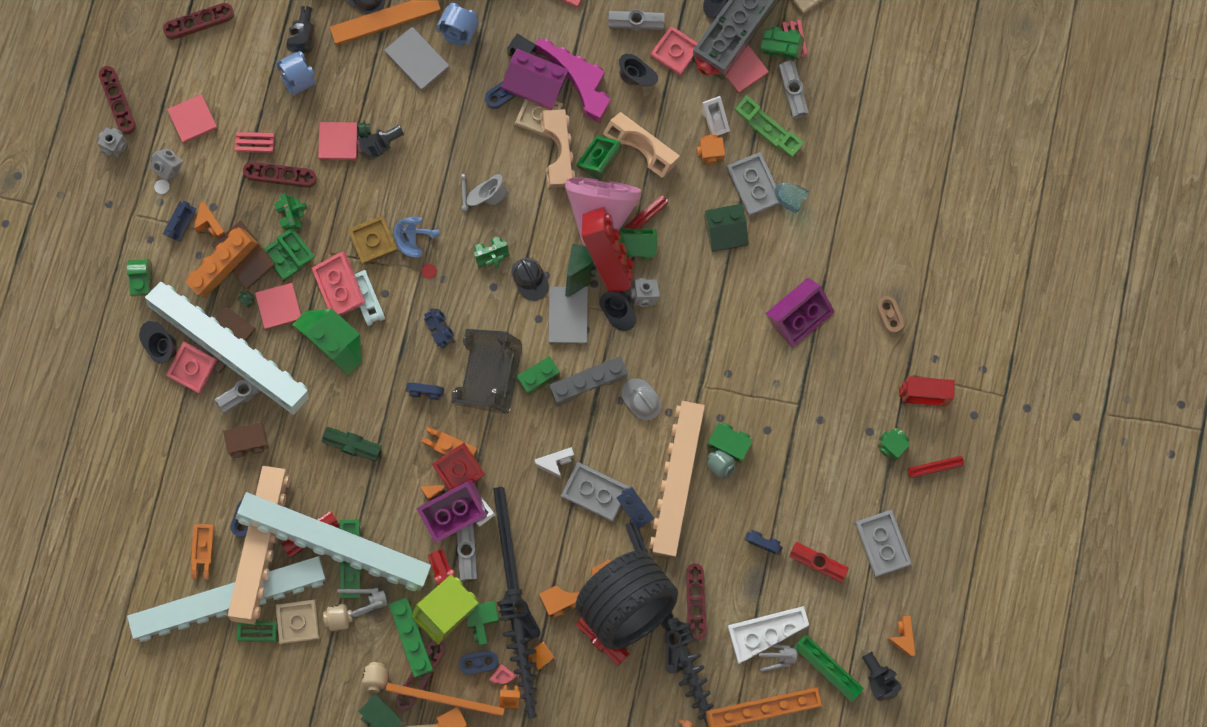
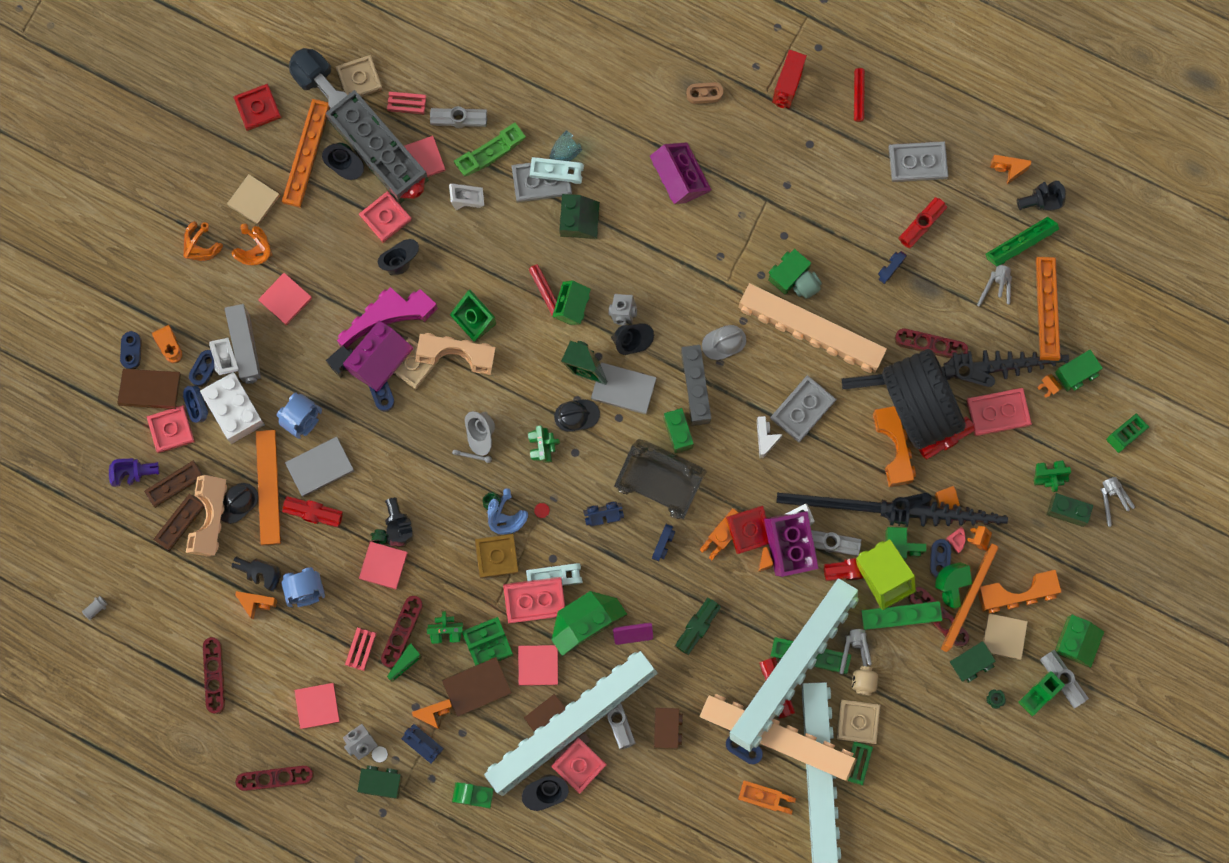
camera: 70 degrees left, 0 degrees up
light grey brick [97,127,127,158] -> none
orange brick [186,227,258,298] -> none
dark green plate [238,291,255,308] -> none
tan head [361,662,389,693] -> none
bright pink cone [565,178,641,246] -> none
red brick [582,207,634,292] -> none
light nougat arch [603,112,680,178] -> none
light grey piece [608,9,665,32] -> none
dark blue hinge [616,487,654,529] -> none
orange brick [696,135,725,165] -> none
white wing [728,606,809,665] -> none
green brick [761,27,804,60] -> none
green brick [878,428,910,461] -> none
none -> orange slope [235,591,277,620]
none -> red piece [282,496,343,528]
none -> dark green brick [357,765,402,799]
none -> green slope [387,643,422,682]
none -> dark green plate [482,492,501,510]
none -> light aqua plate [530,157,584,184]
none -> magenta slope [613,623,653,645]
none -> green brick [935,562,972,608]
none -> coral tile [966,388,1032,436]

